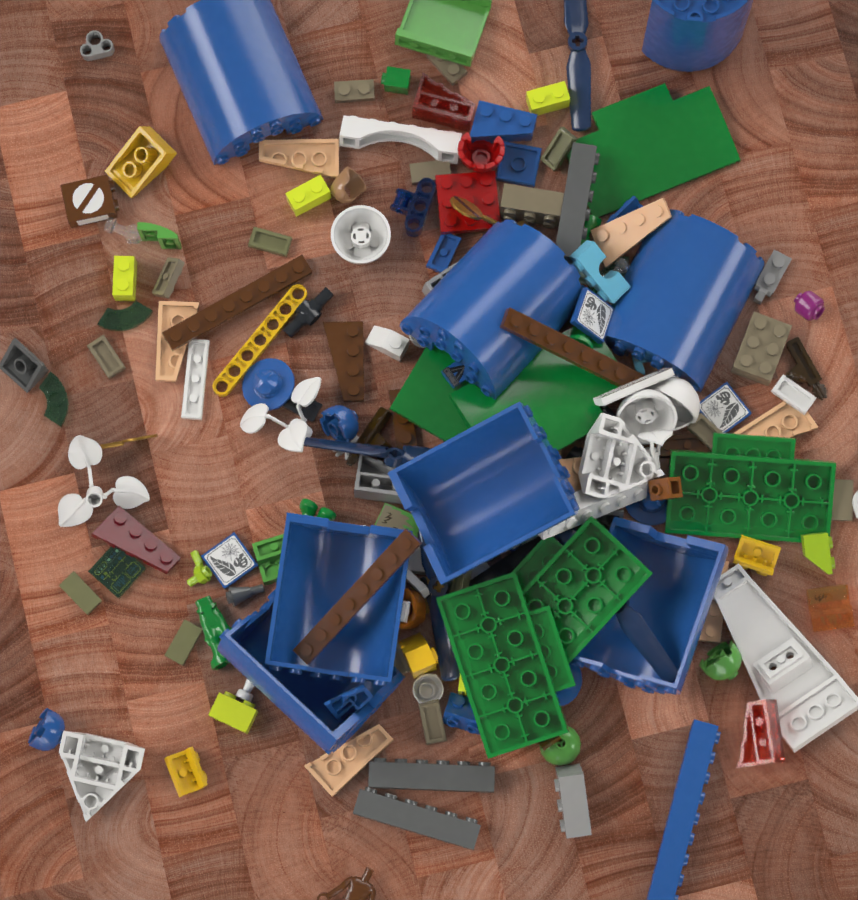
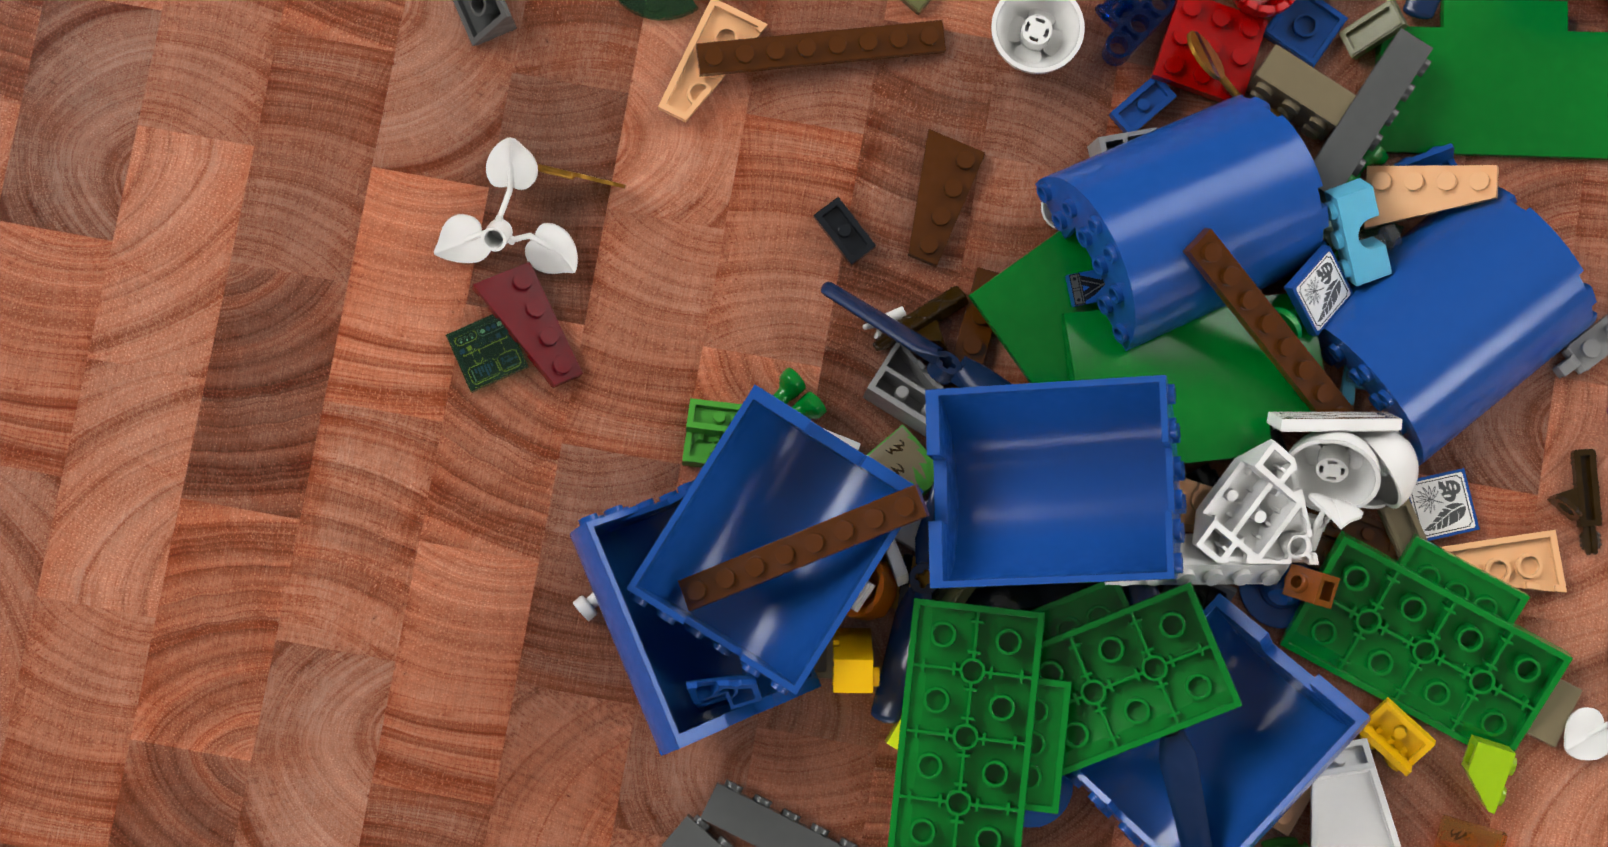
camera: 20 degrees right, 5 degrees up
blue cylinder [28,708,65,751] -> none
clear green tile [39,371,69,427] -> none
olive tile [59,571,102,615] -> none
white wedge [59,731,145,822] -> none
dark tan tile [87,335,126,380] -> none
olive tile [164,620,203,666] -> none
yellow bracket [164,747,208,797] -> none
white tile [181,339,210,420] -> none
lime piece [187,550,212,587] -> none
green piece [195,595,232,671] -> none
tile [201,532,258,590] -> none
neon yellow brick [208,691,258,734] -> none
yellow beam [213,284,308,397] -> none
dark grey cone [225,584,264,607] -> none
white plant [240,377,322,452] -> none
blue hat [242,358,295,411] -> none
black pin [283,287,334,338] -> none
light nougat wing [304,724,394,797] -> none
blue cylinder [320,405,359,442] -> none
white slope [365,325,410,362] -> none
white hat [412,674,444,703] -> none
dark tan tile [418,699,447,745] -> none
blue bracket [443,692,480,735] -> none
dark tan brick [731,312,792,386] -> none
white tile [771,374,816,415] -> none

